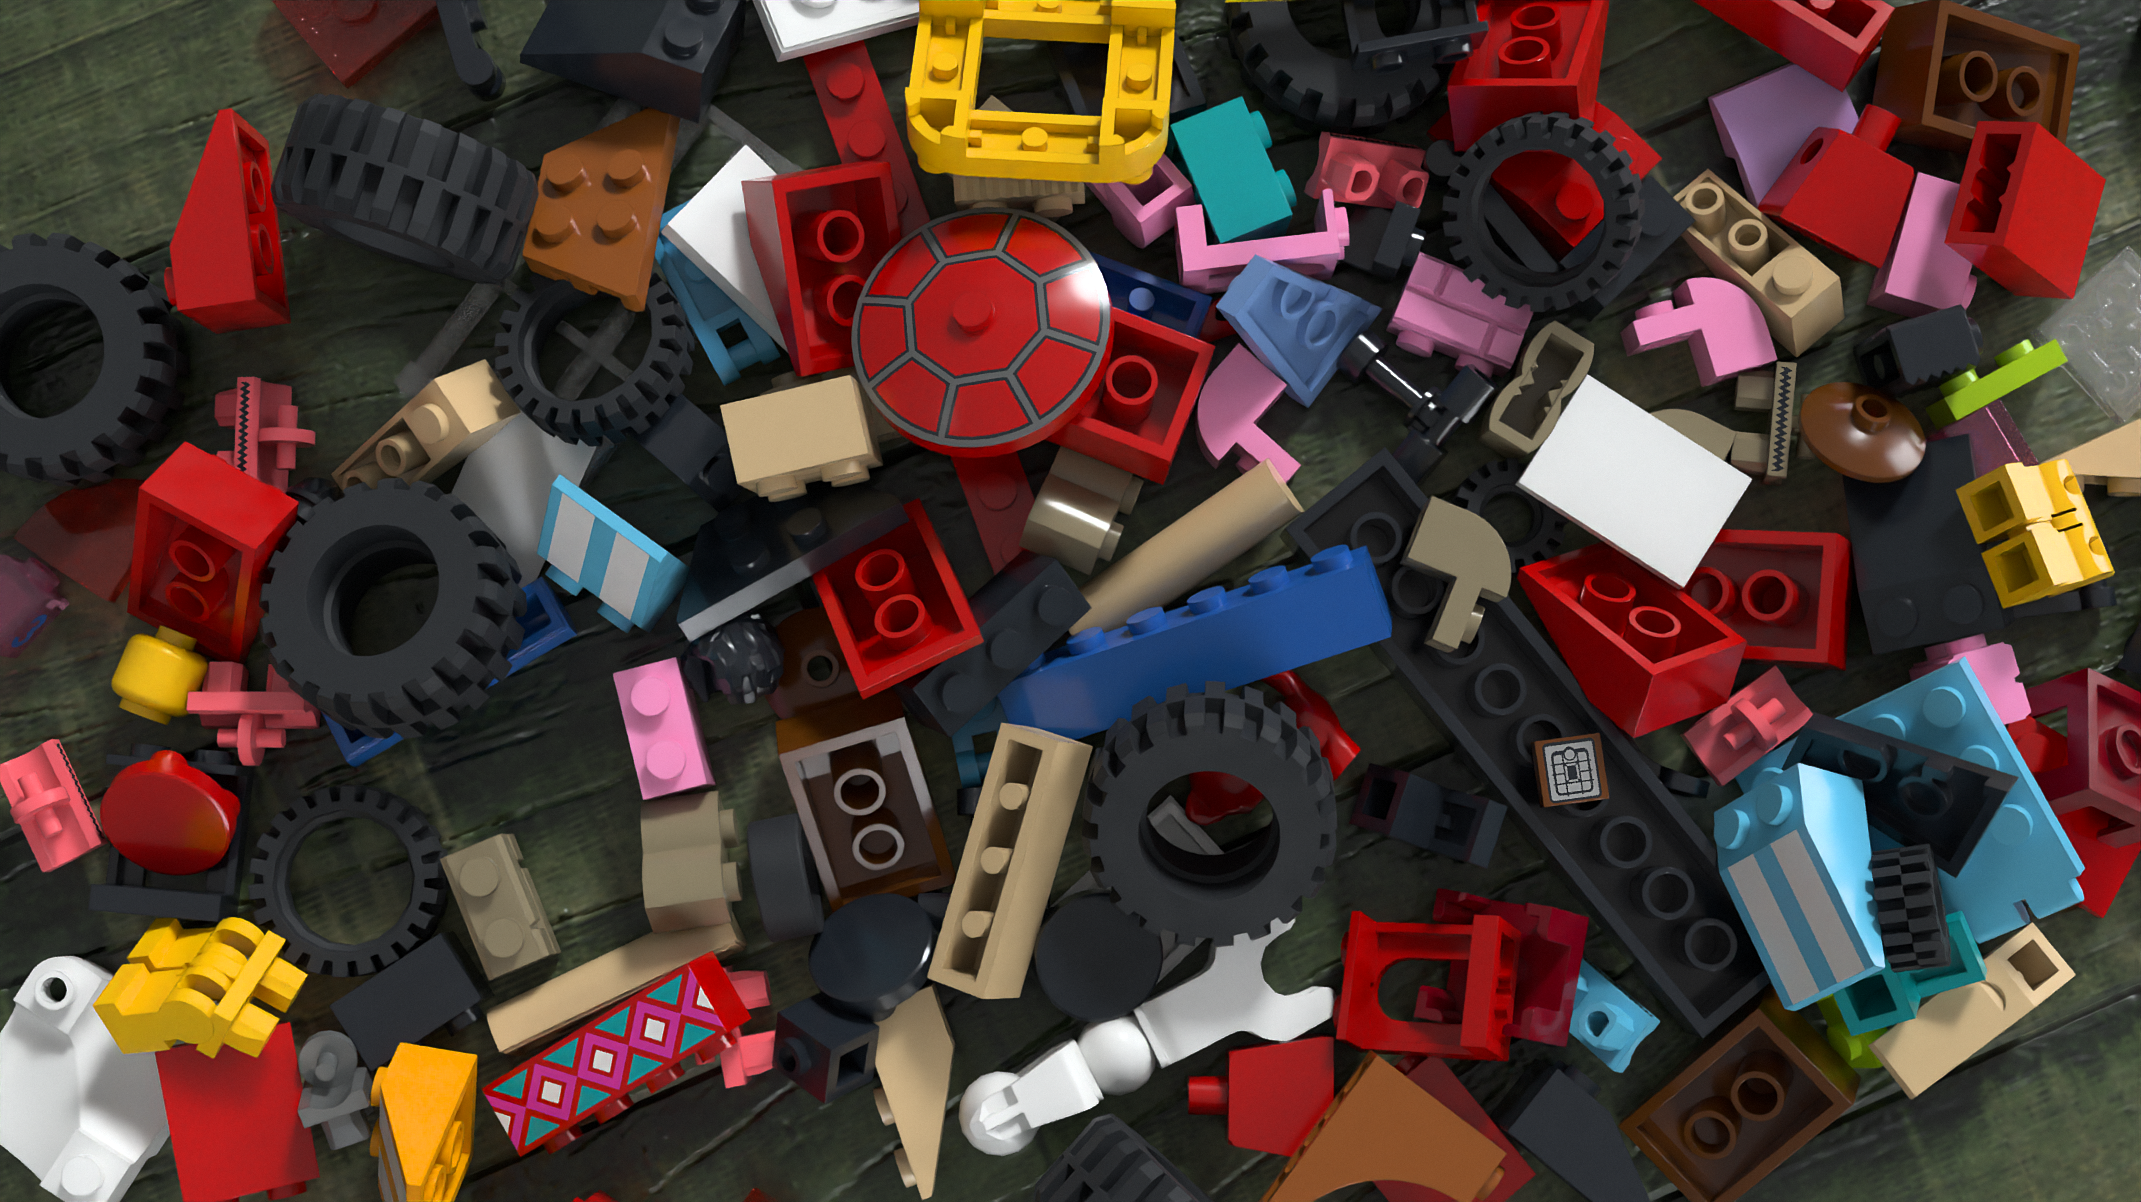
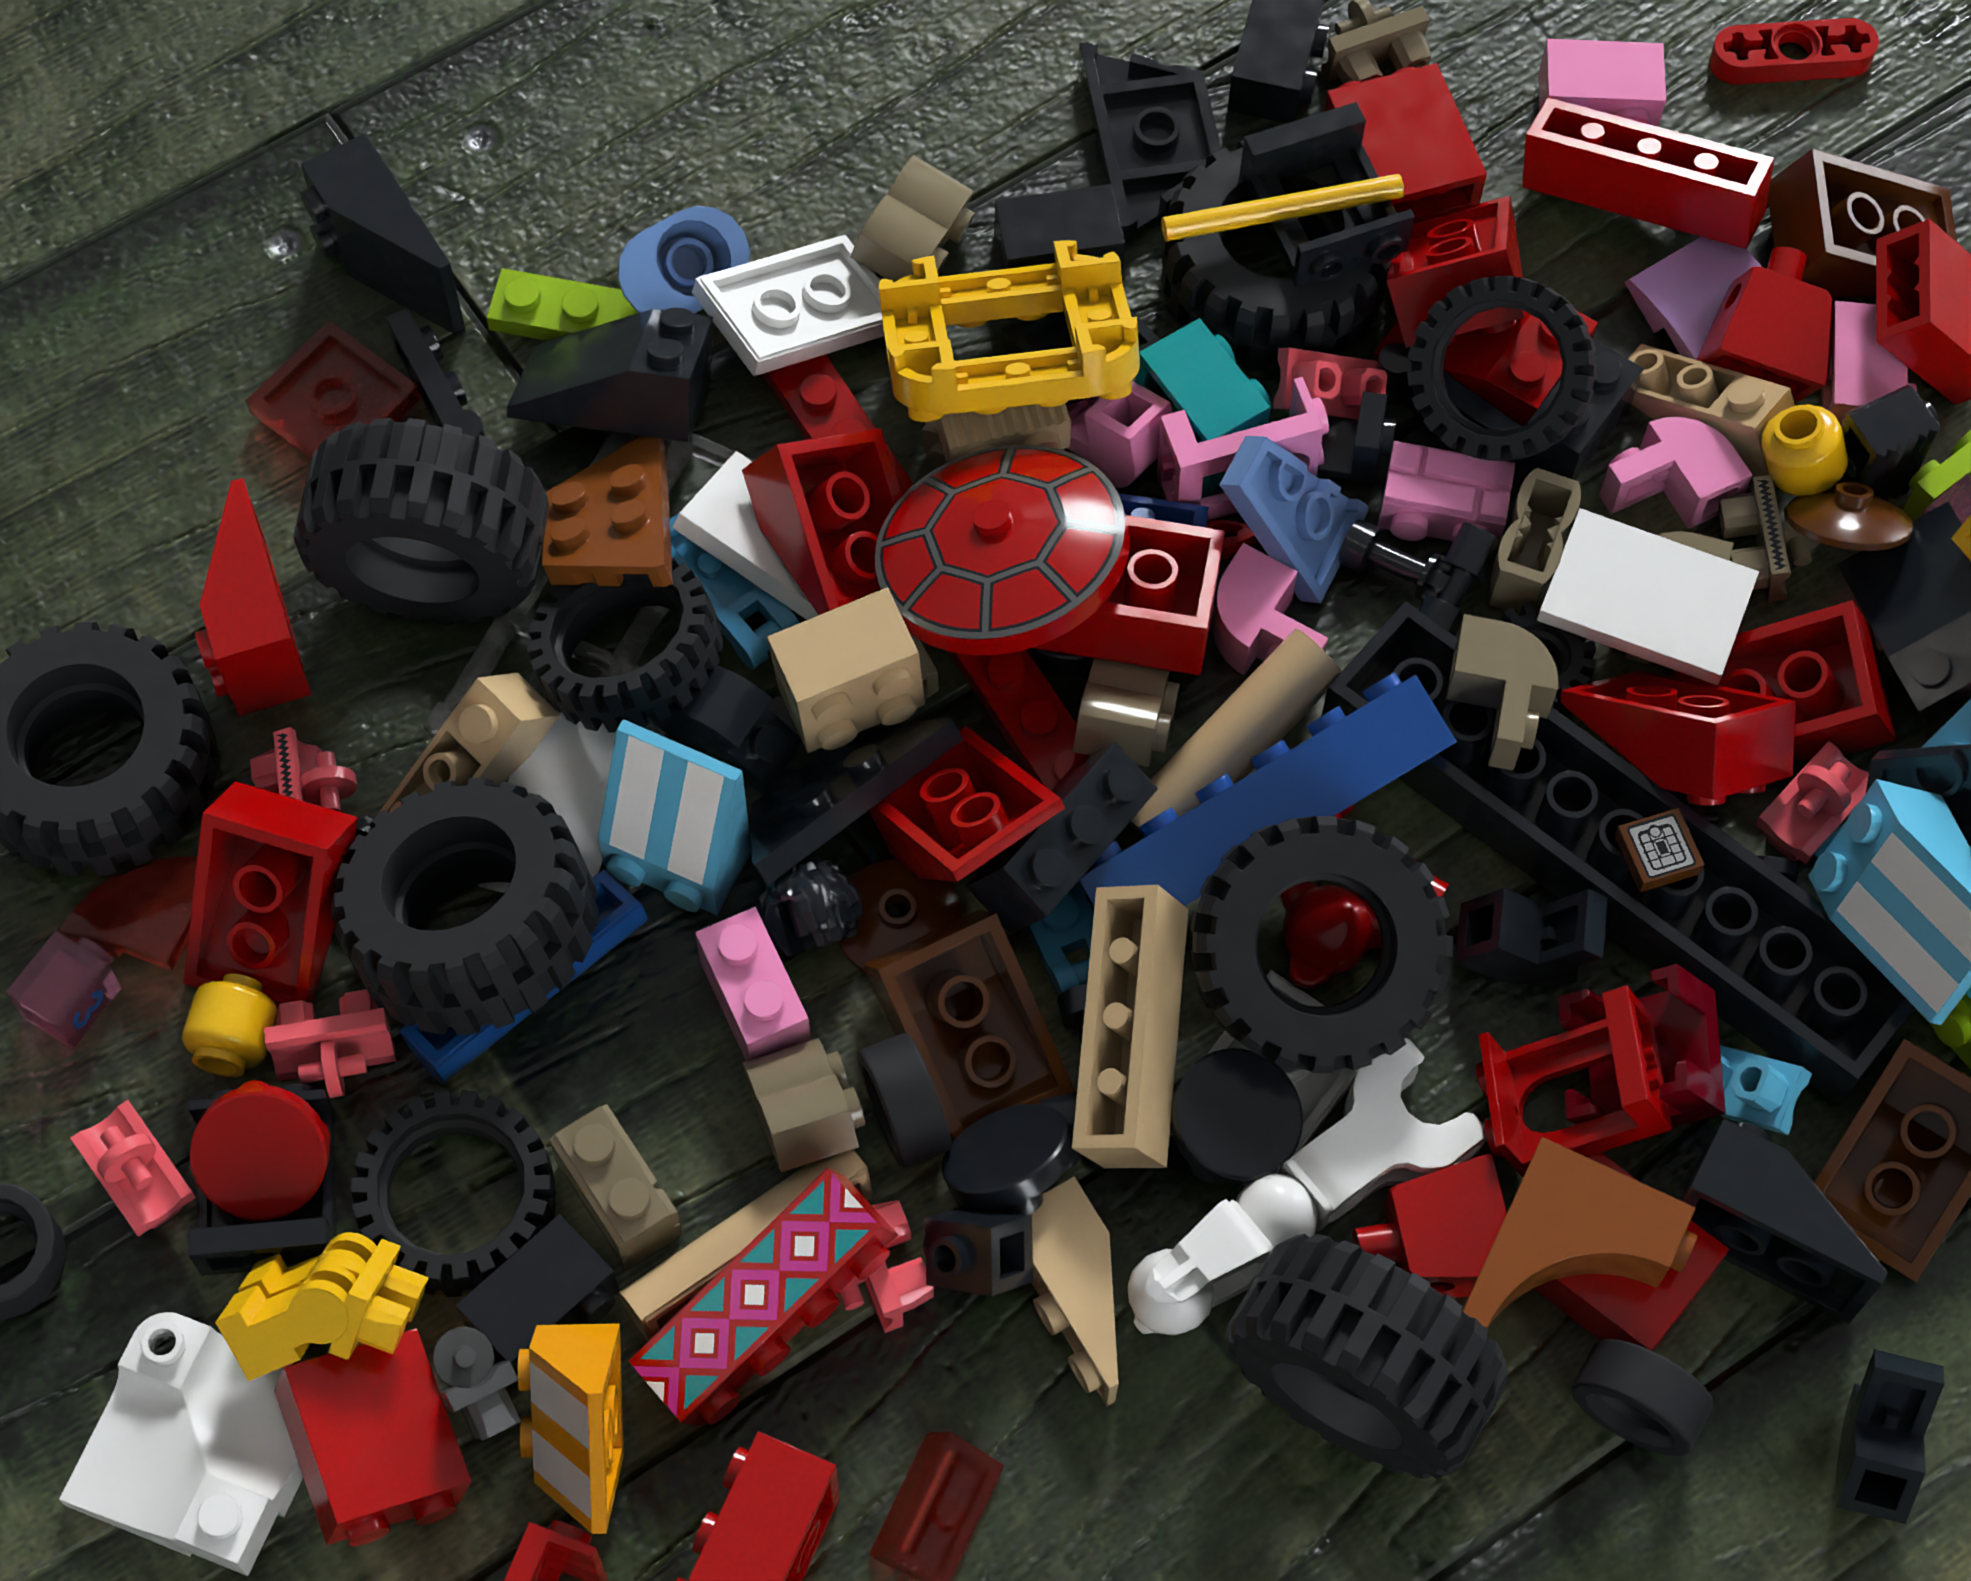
camera: 10 degrees left, 20 degrees down
none -> yellow head [1761,404,1848,497]

